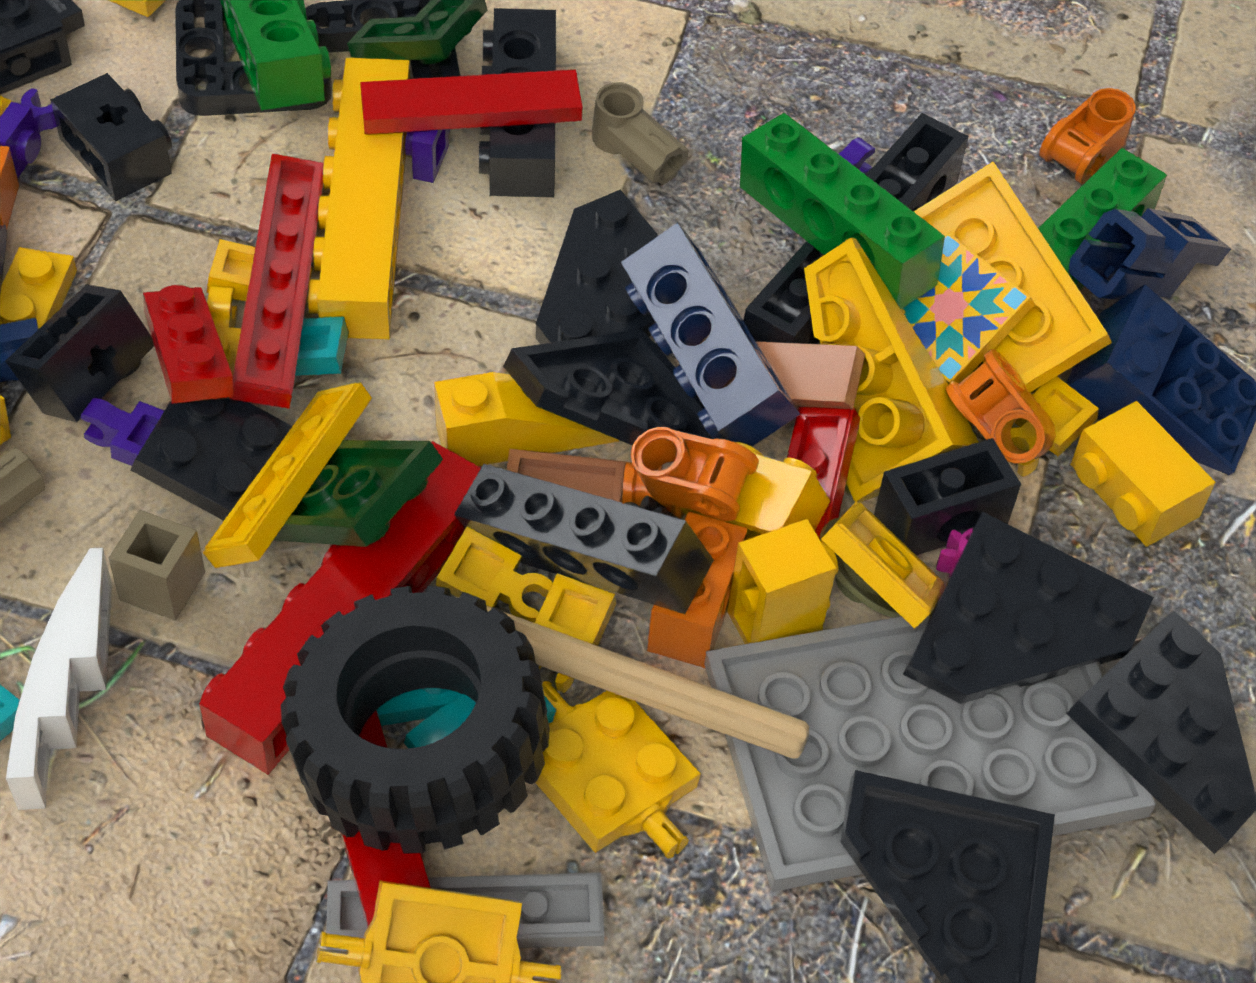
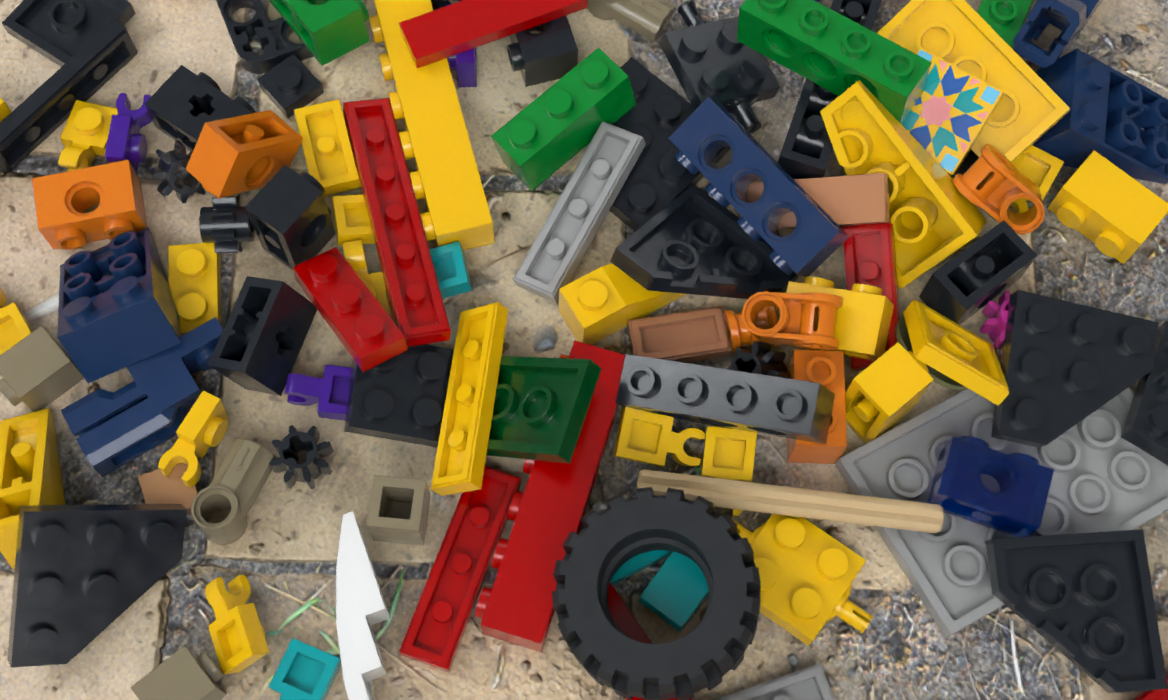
camera: 15 degrees left, 15 degrees up
none -> black gear [149,141,206,203]
none -> orange brick [186,110,303,199]
none -> black gear [199,196,255,253]
none -> black brick [245,165,336,270]
none -> black plate [257,54,324,118]
none -> black gear [269,425,334,489]
none -> yellow plate [294,99,361,196]
none -> red tile [399,466,522,672]
none -> green brick [491,47,636,192]
none -> light grey tile [513,121,646,303]
none -> black plate [659,0,780,134]
none -> clear blue brick [927,436,1054,537]

